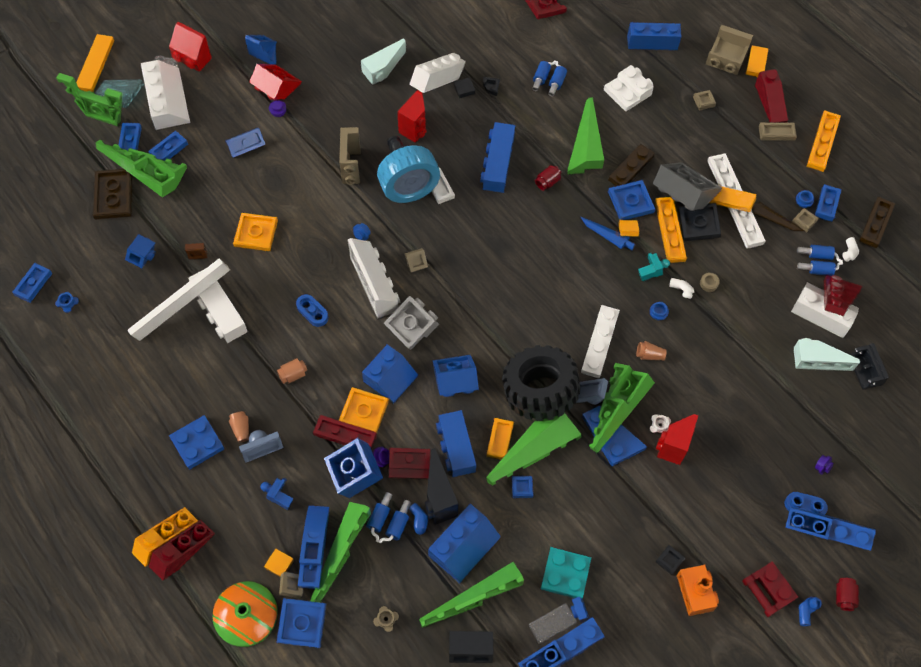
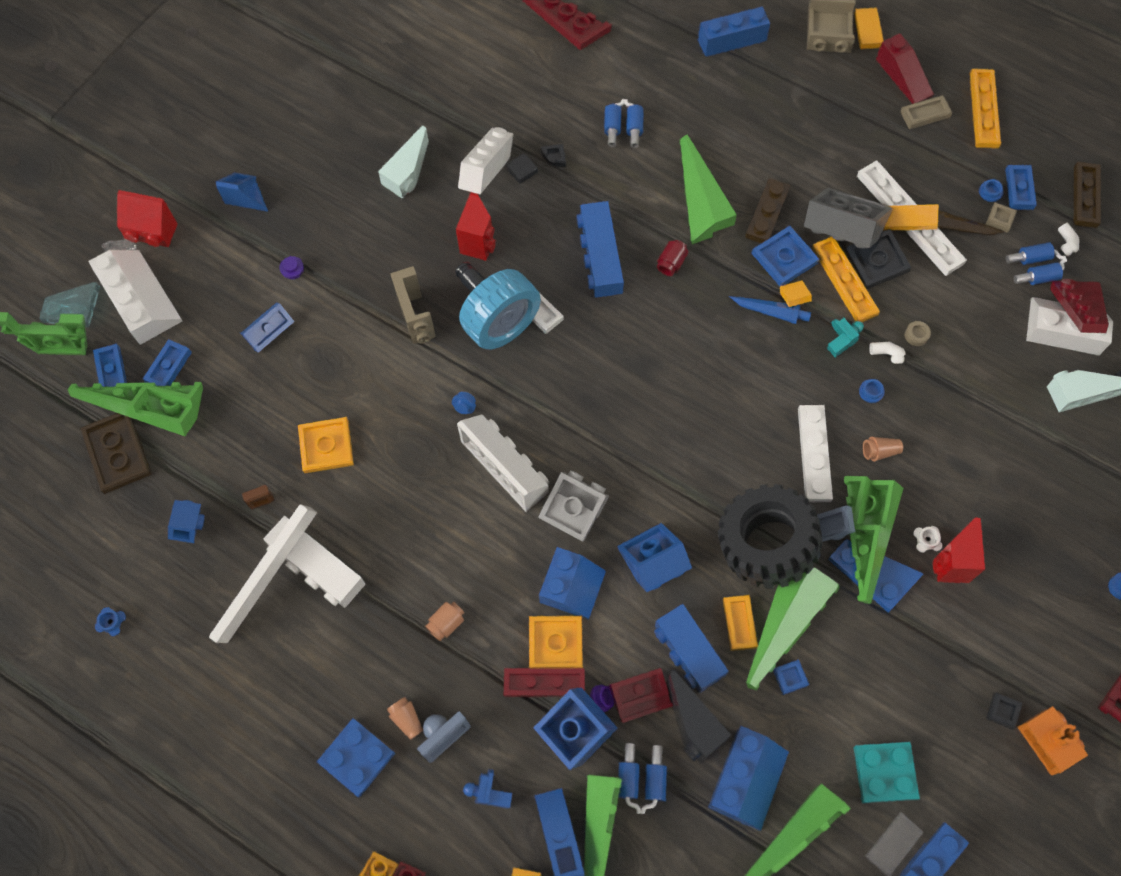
camera: 15 degrees left, 5 degrees up
blue plate [12,263,52,303] -> none
light orange tile [76,34,114,92] -> none
slope [249,64,302,101] -> none
blue plate [296,294,328,327] -> none
dark tan plate [405,248,428,272] -> none
blue arm [409,503,428,535] -> none
blue plate [571,596,590,623] -> none
white plate [604,65,653,111] -> none
dark tan tile [693,90,716,110] -> none

